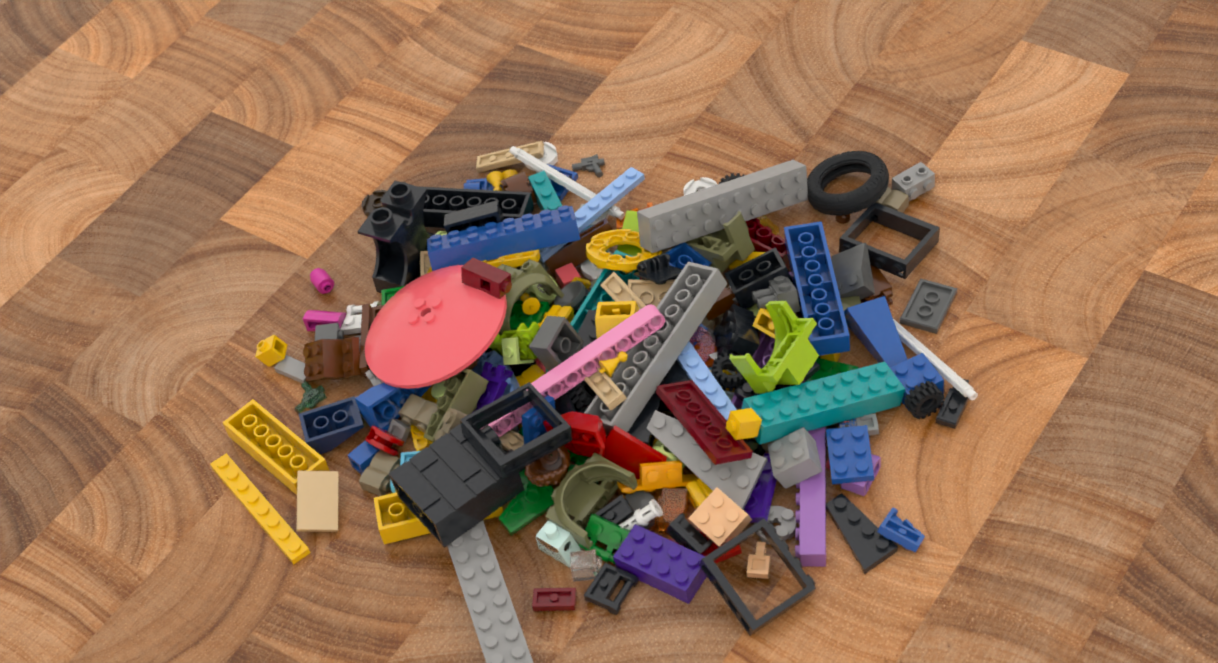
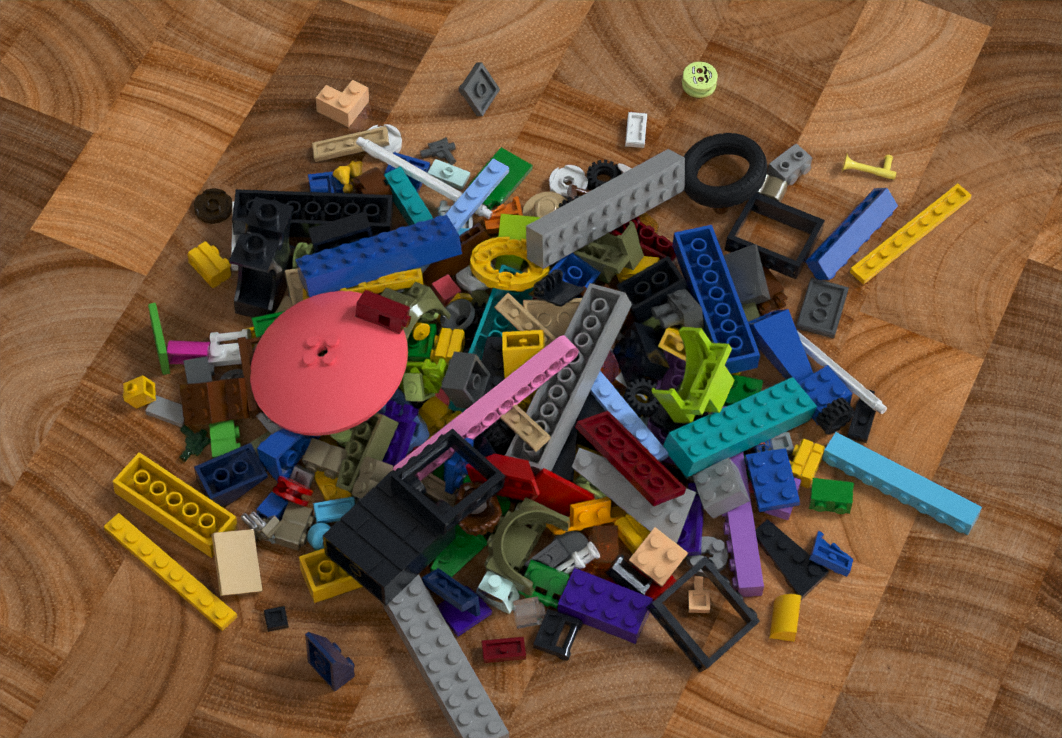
camera: 20 degrees left, 10 degrees up
dark pink brick [310,268,334,294] -> none
yellow piece [599,351,628,377] -> none
yellow brick [726,408,762,440] -> none
none -> bright green tile [148,303,170,375]
none -> yellow brick [187,241,231,288]
none -> bright green brick [209,420,241,458]
none -> piece [241,512,283,544]
none -> black tile [264,606,289,632]
none -> dark blue slope [305,632,355,691]
none -> light nougat brick [316,80,369,127]
none -> dark blue panel [422,568,480,617]
none -> light aqua plate [428,159,470,190]
none -> dark purple slope [437,586,492,637]
none -> dark grey tile [459,62,500,116]
none -> green tile [468,147,533,211]
none -> white plate [625,112,647,148]
none -> yellowish green head [682,62,718,98]
none -> yellow brick [769,594,801,642]
none -> yellow brick [789,439,825,489]
none -> brick [805,188,898,280]
none -> green brick [809,478,854,514]
none -> medium azure brick [822,432,982,535]
none -> light yellow piece [842,153,896,180]
none -> yellow plate [850,183,972,285]

